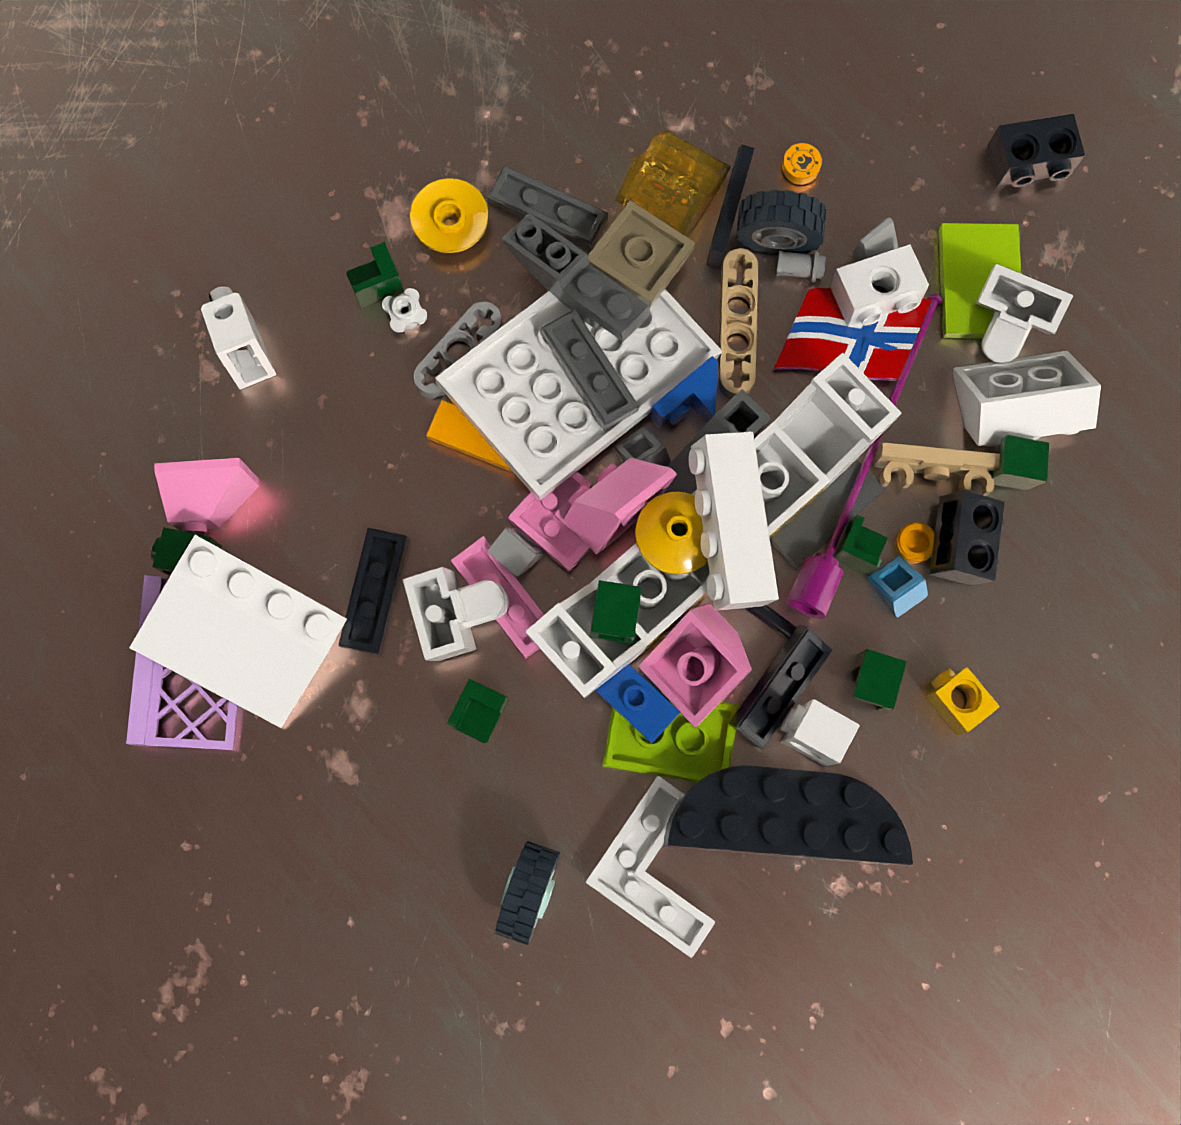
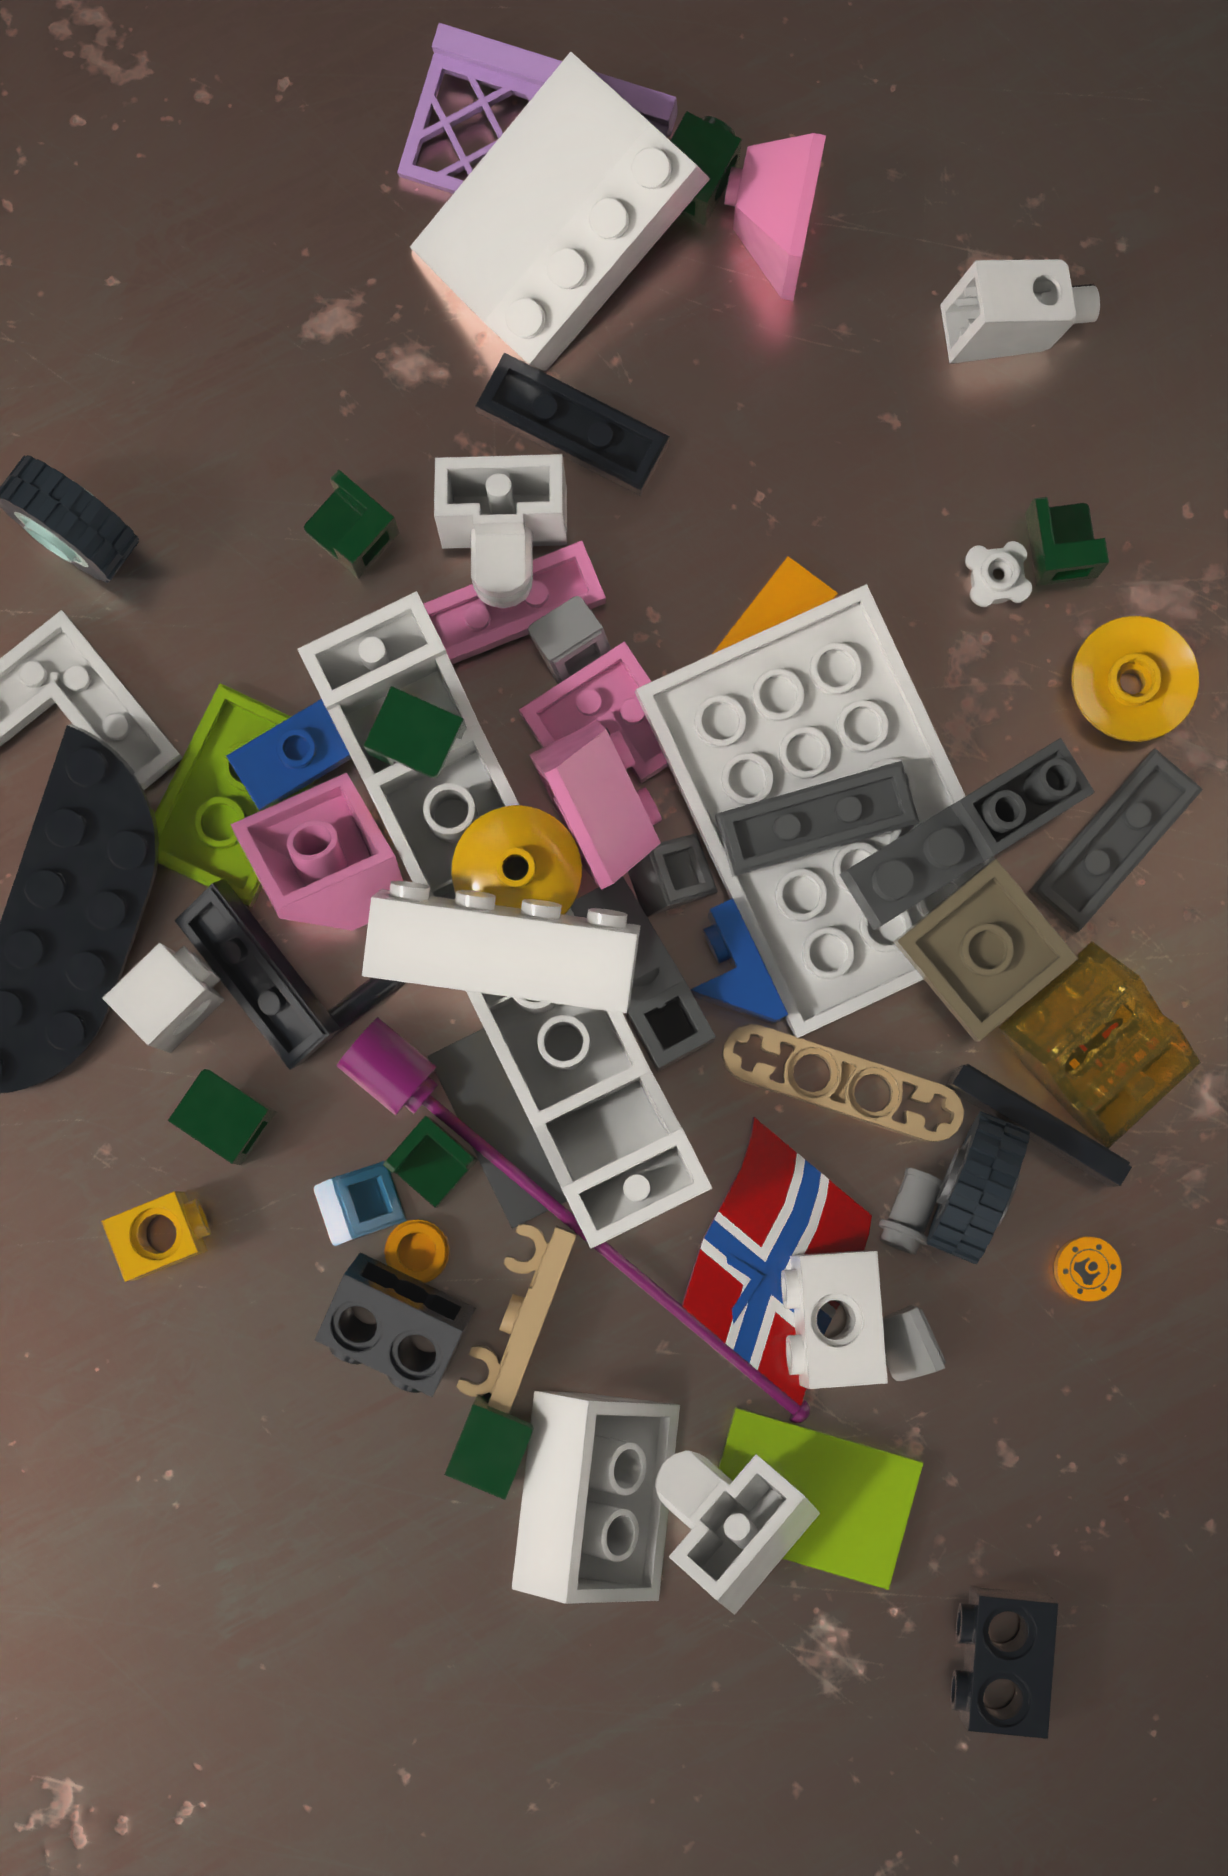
camera: 110 degrees right, 5 degrees up
light grey beam [414,302,502,399] -> none

